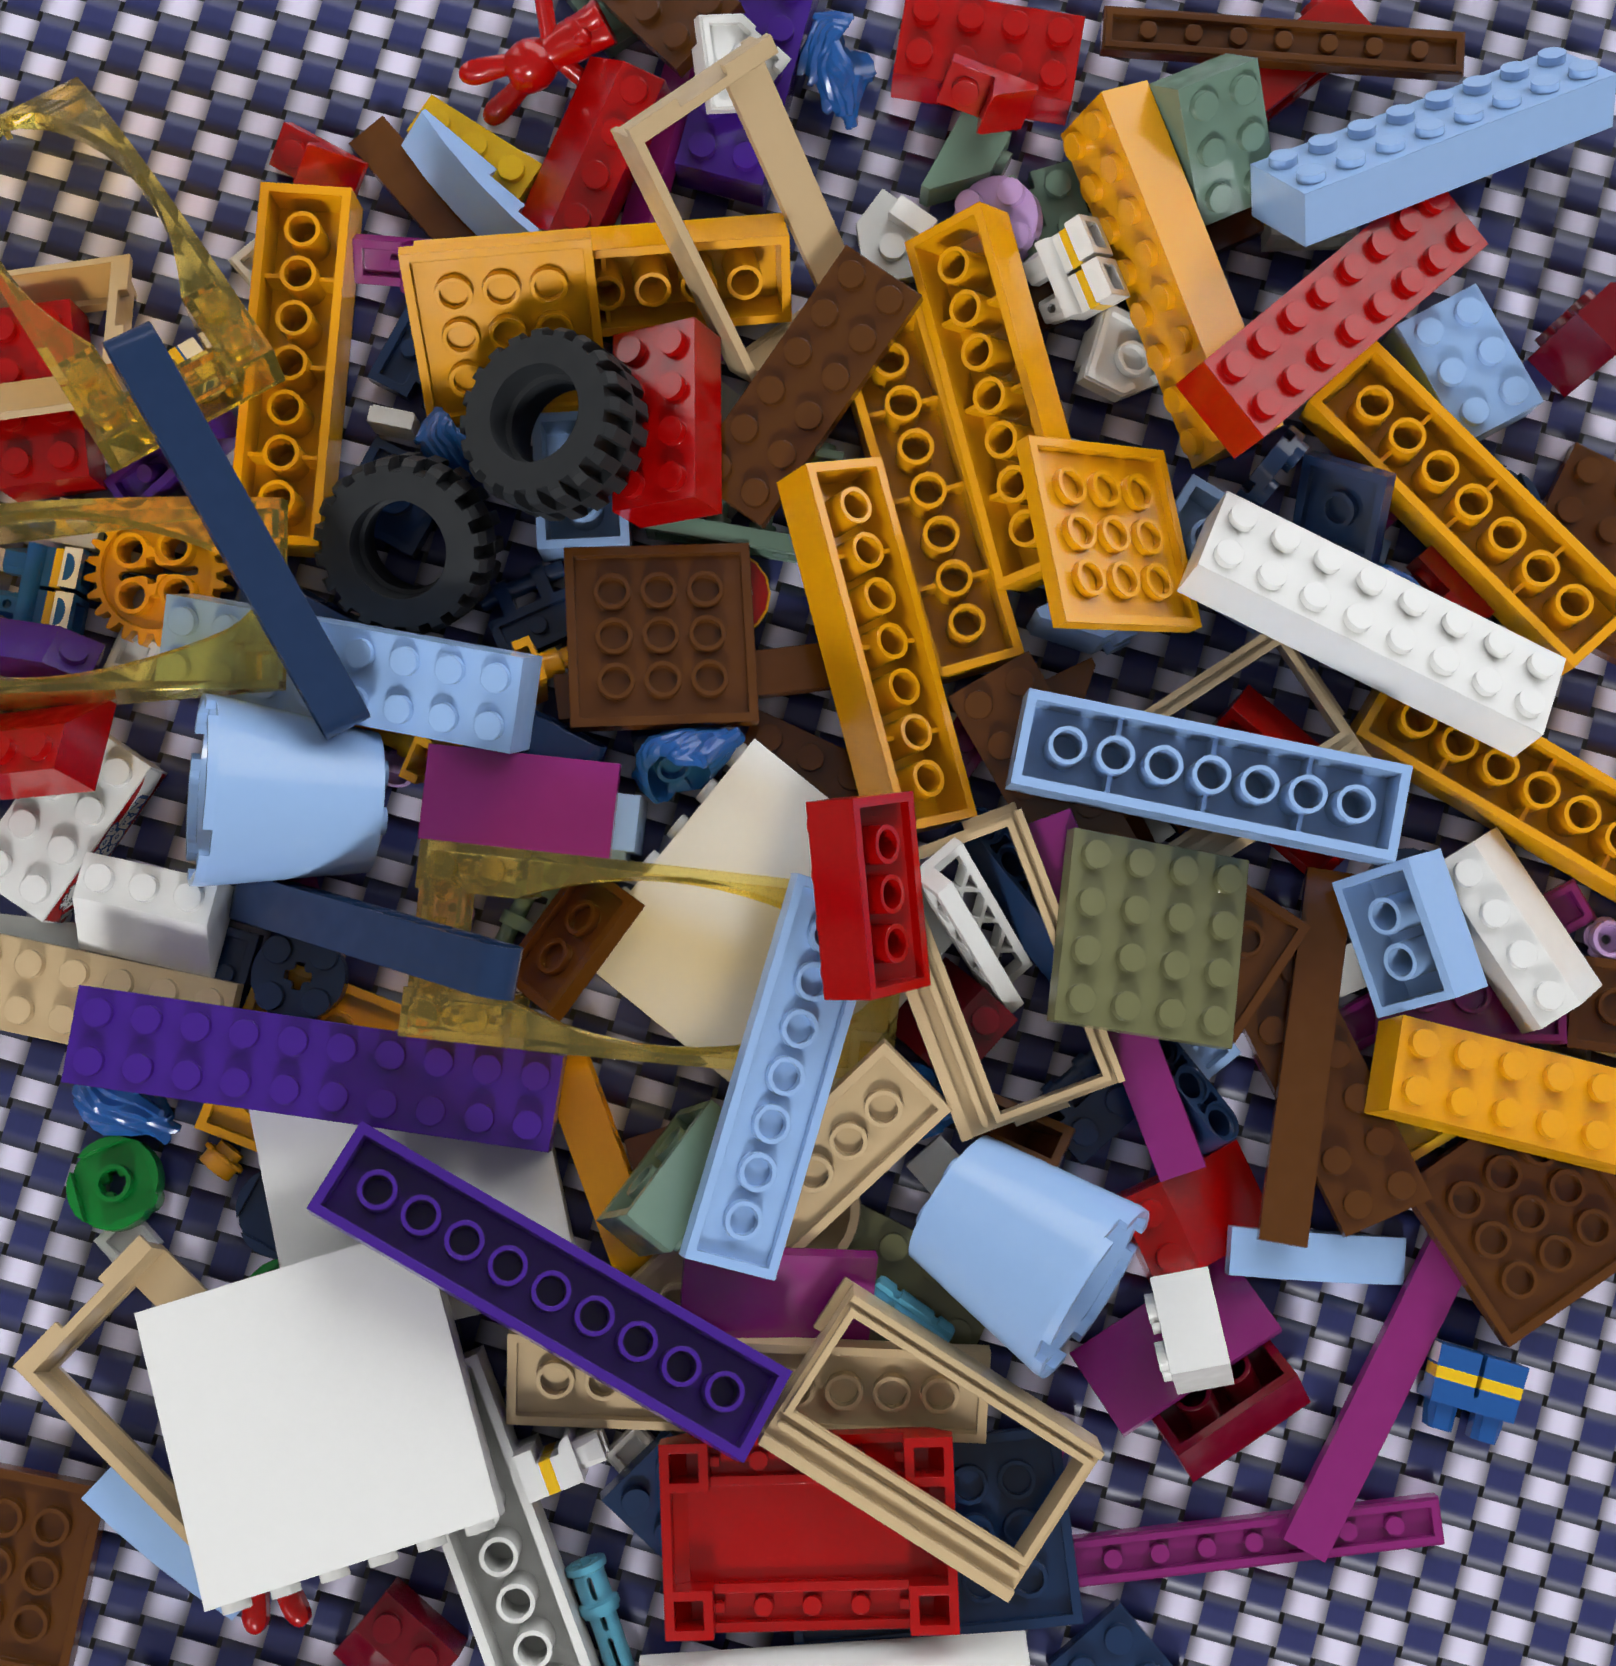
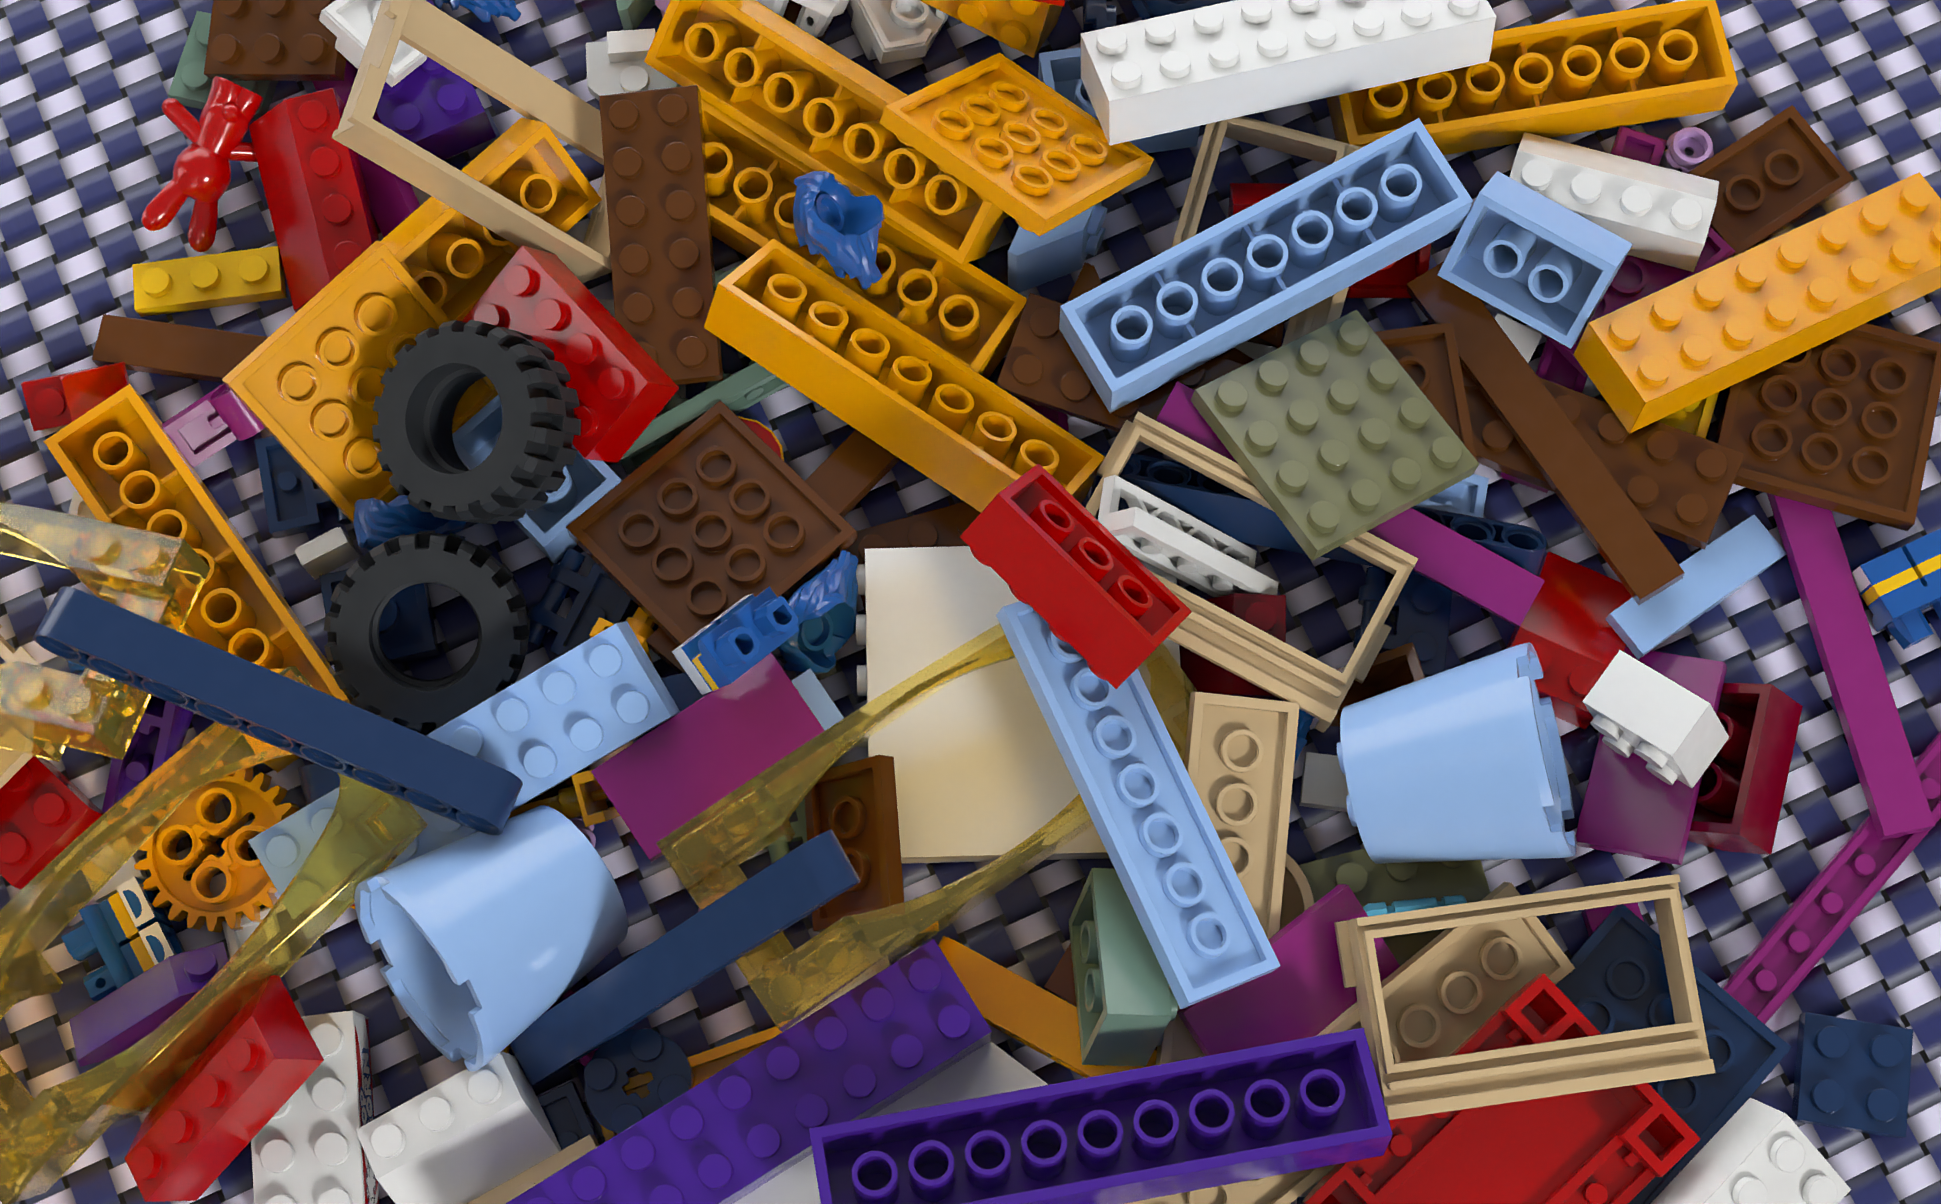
camera: 35 degrees left, 10 degrees down
light blue slope [401,109,541,236] -> none
none -> blue hips [672,586,799,695]
none -> blue hair [793,171,885,289]

